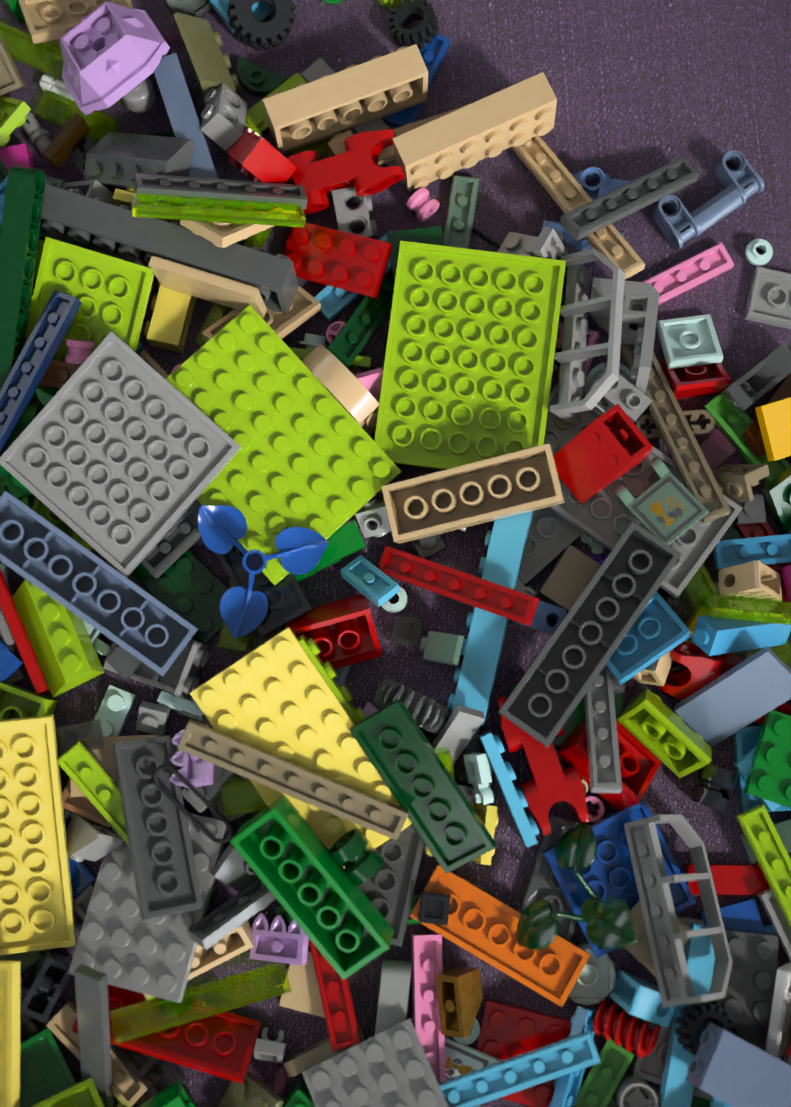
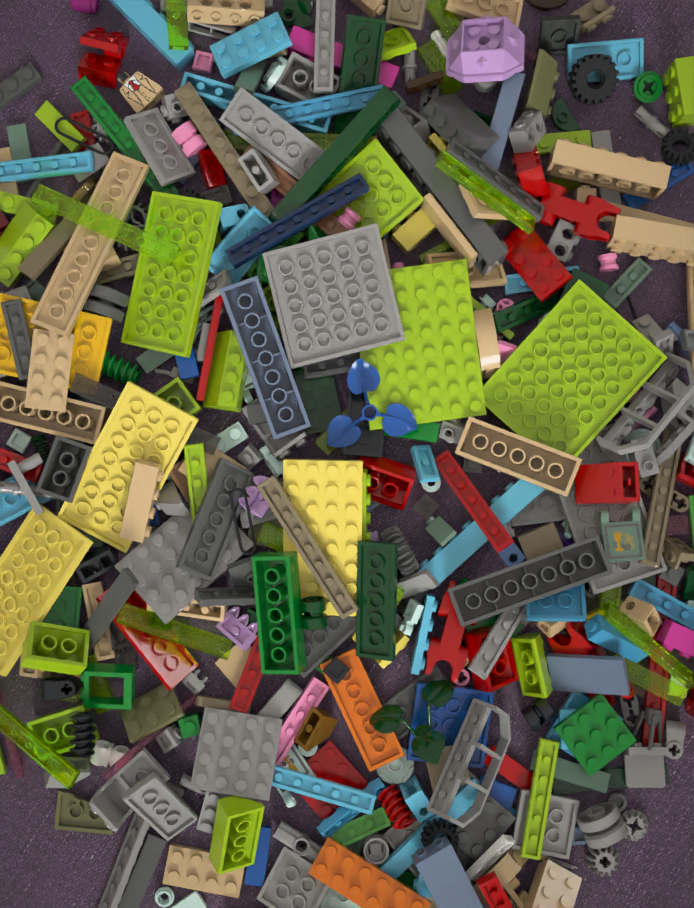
camera: 30 degrees right, 5 degrees up
none -> tan brick [119,458,164,543]
none -> light grey pin [633,105,670,139]

